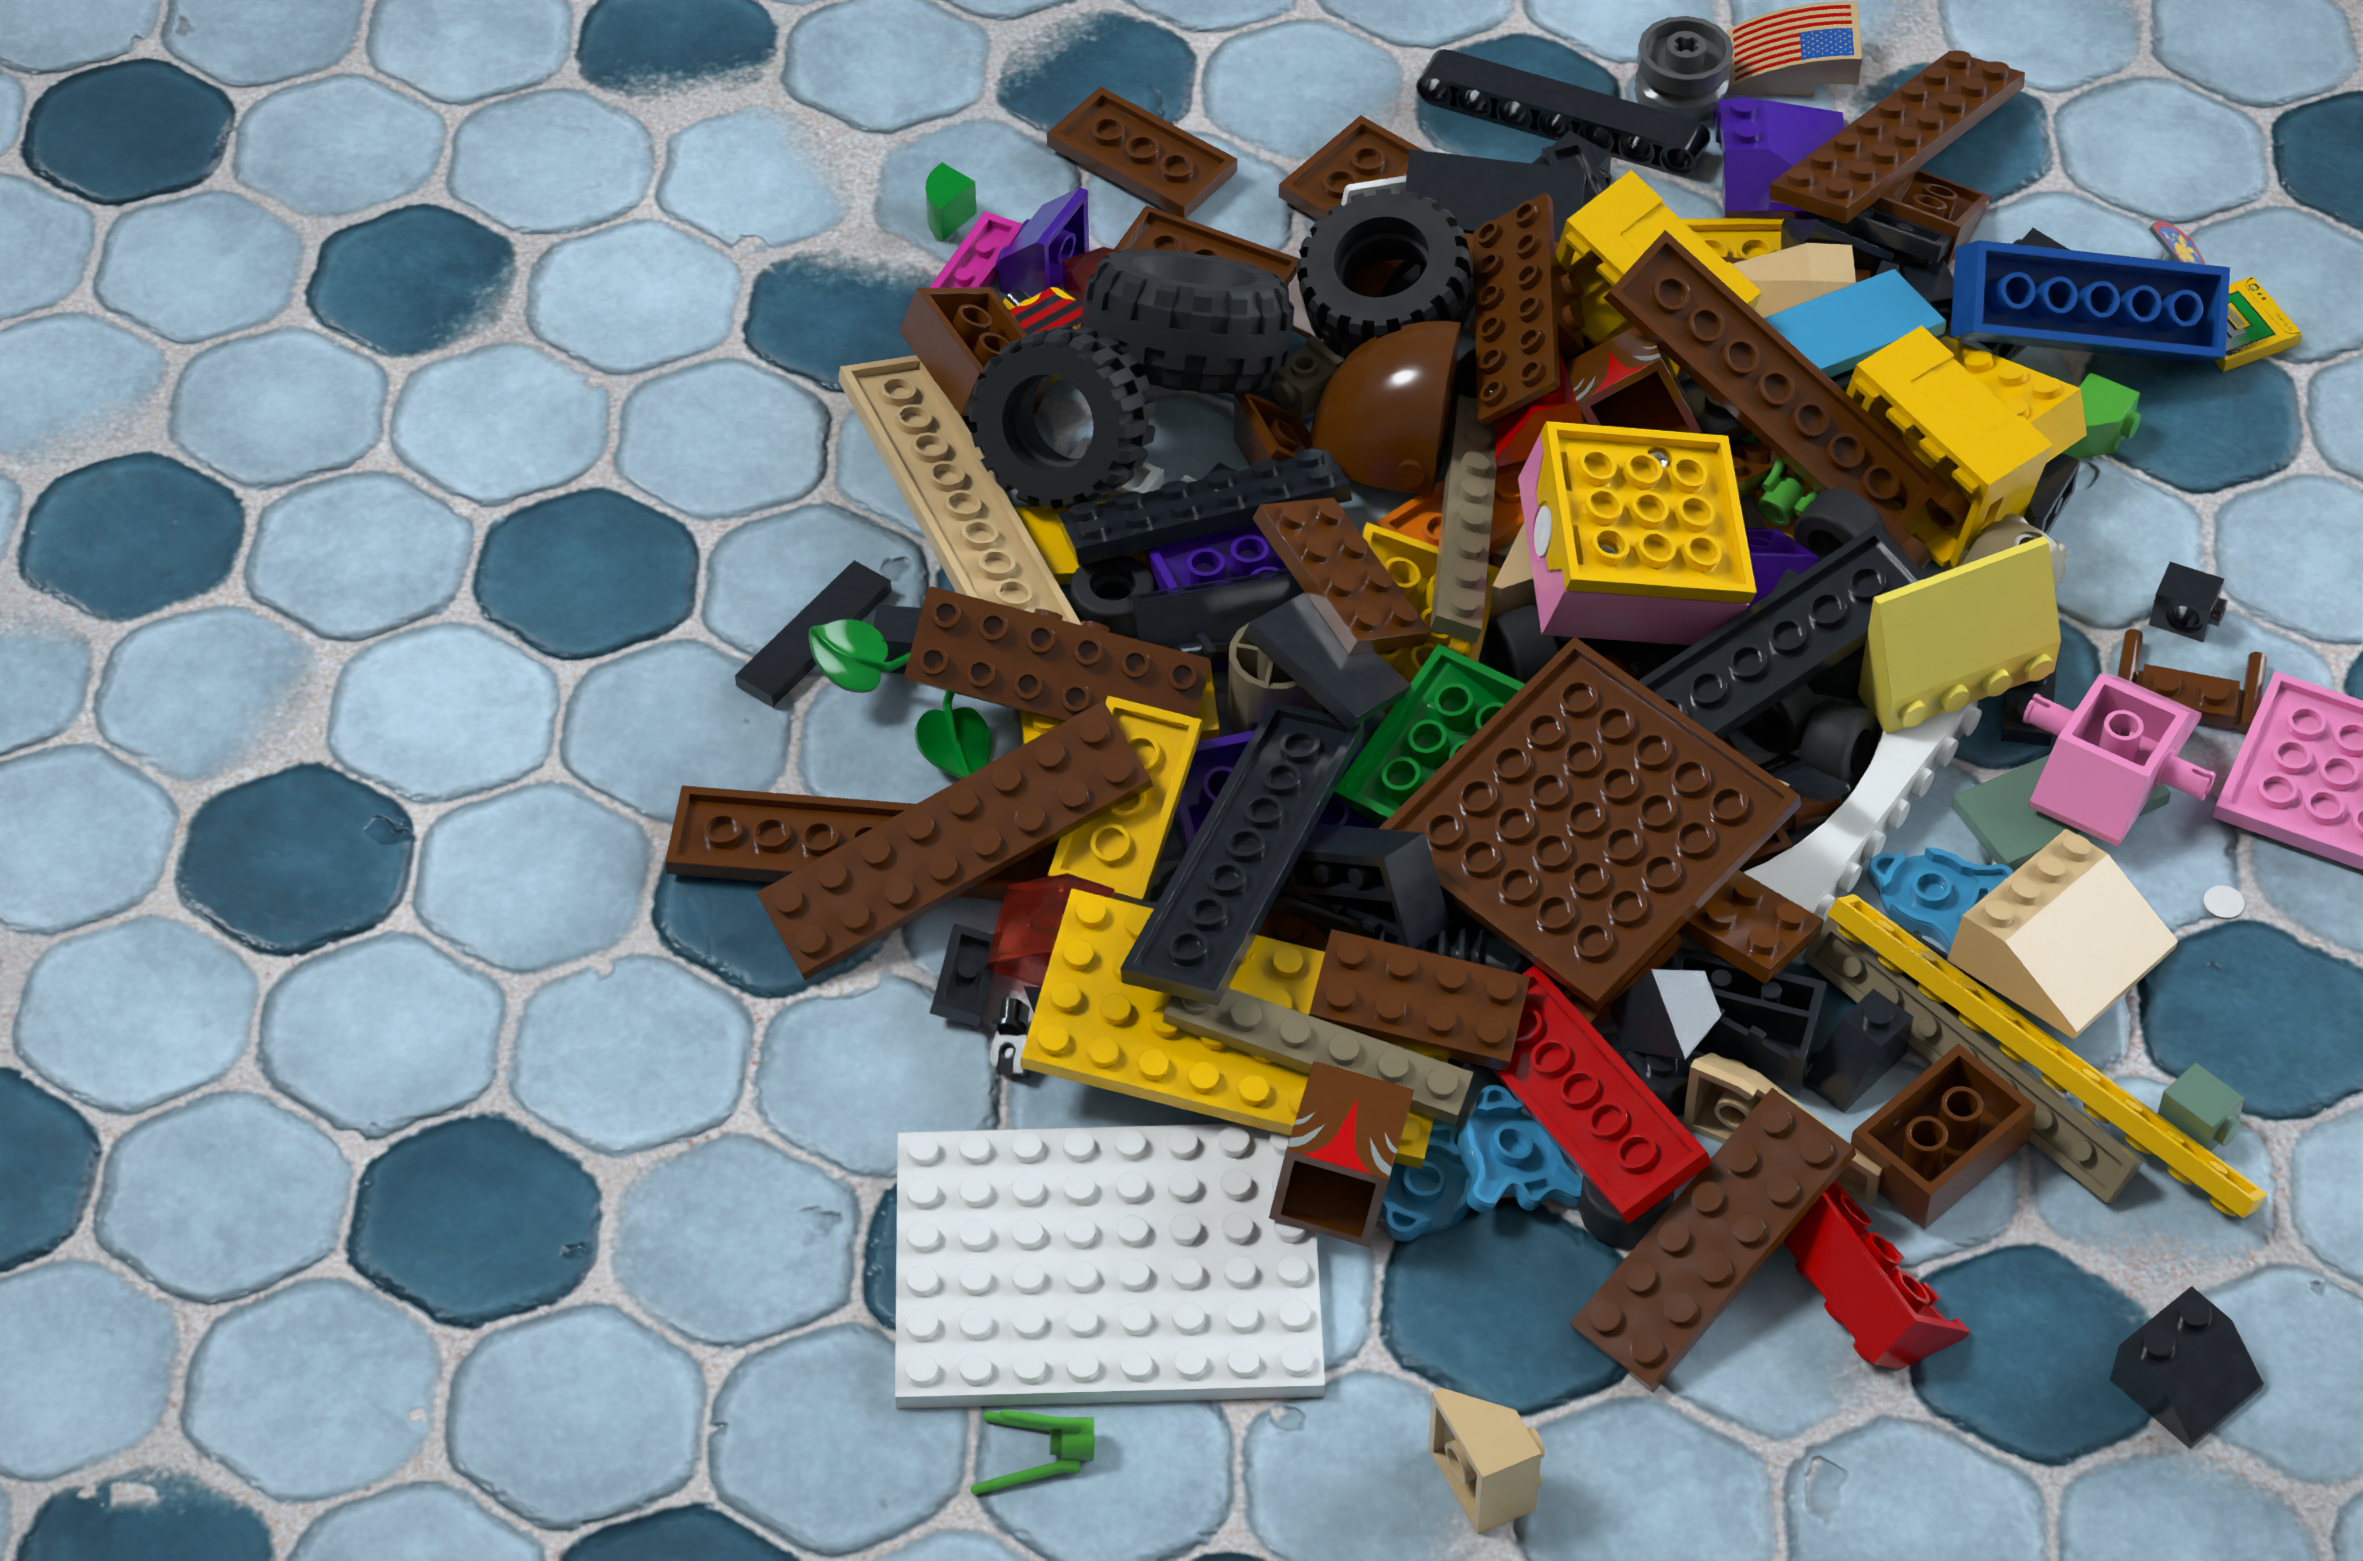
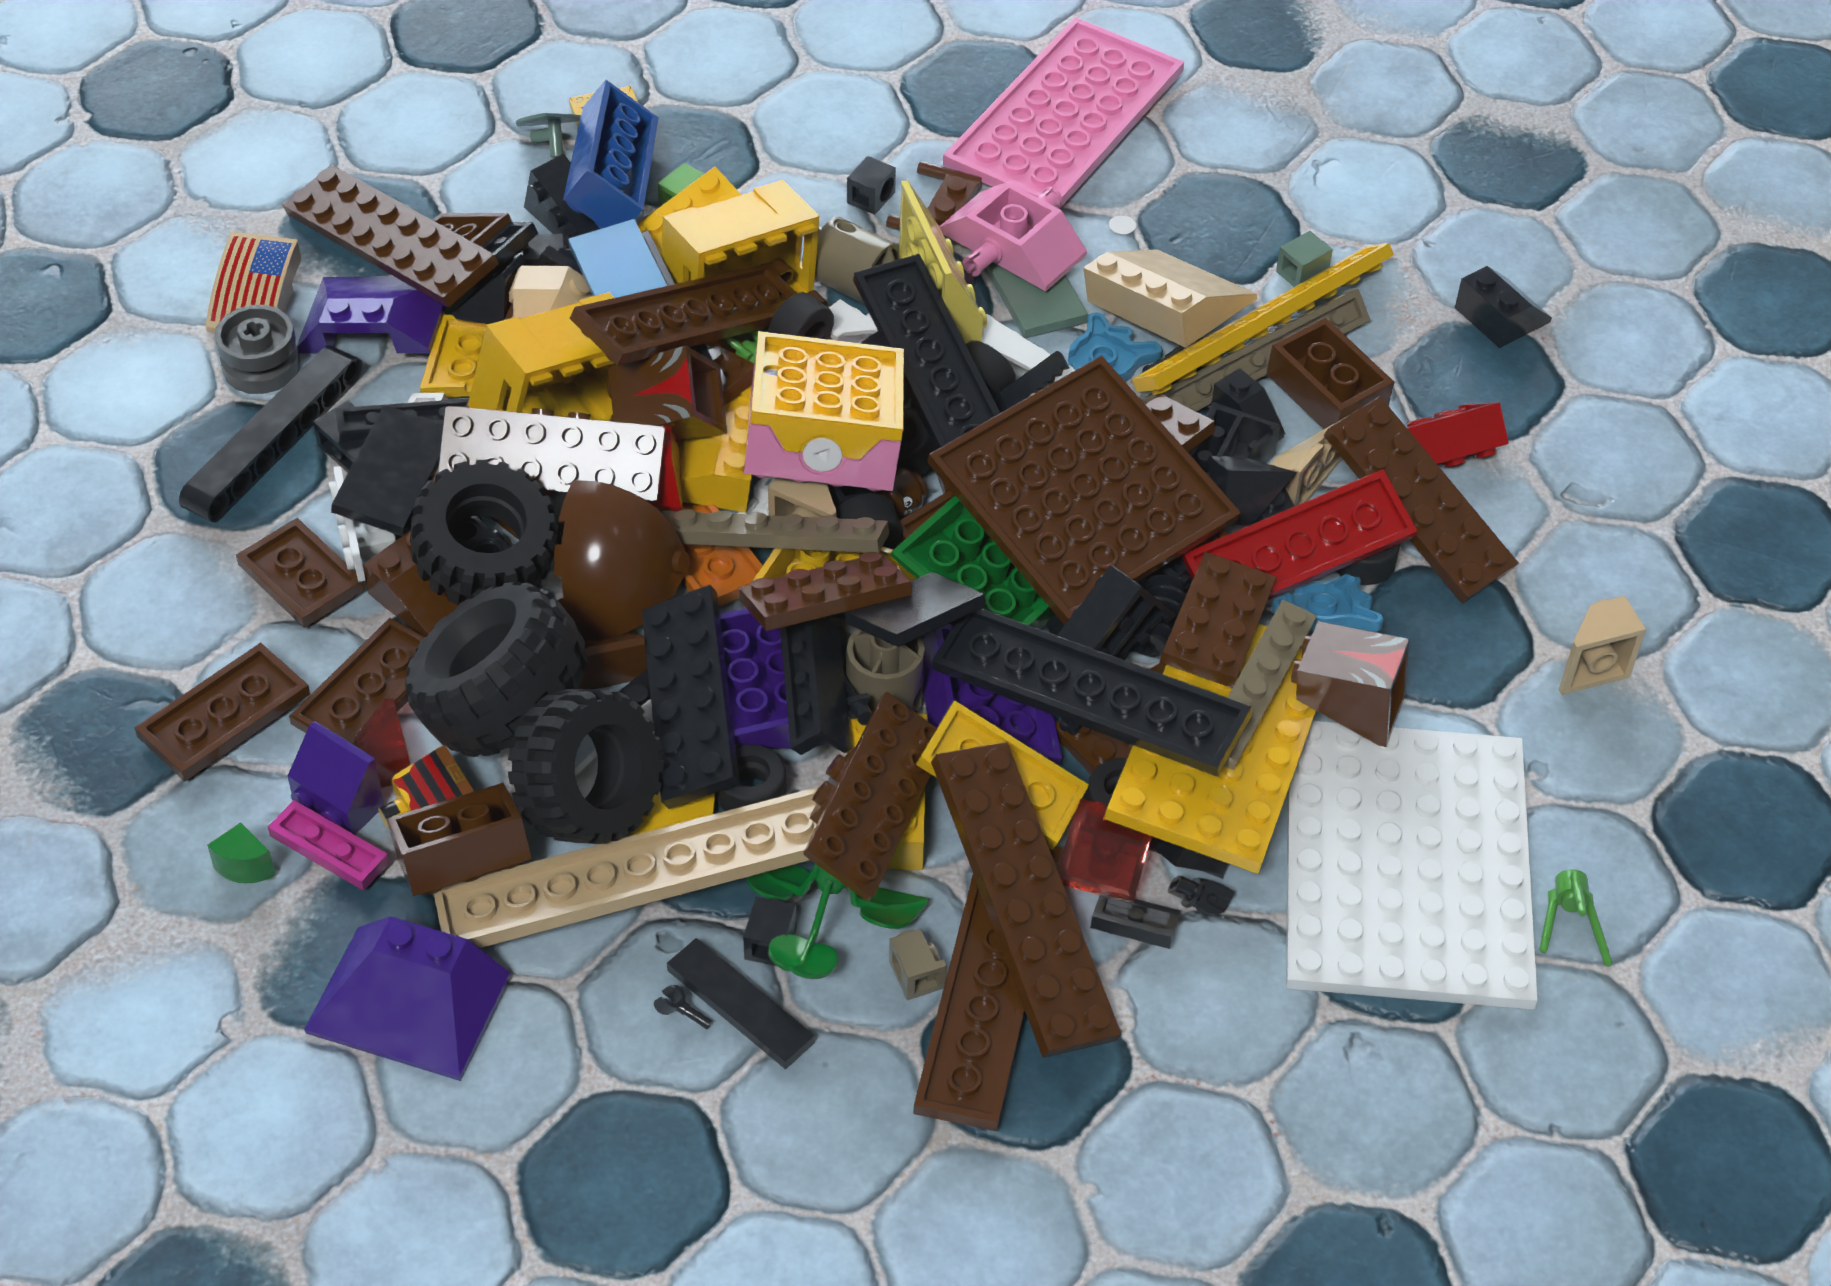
camera: 85 degrees left, 0 degrees up
none -> dark purple slope [304,916,511,1081]
none -> black hand [654,985,712,1030]
none -> dark tan brick [889,929,947,1000]

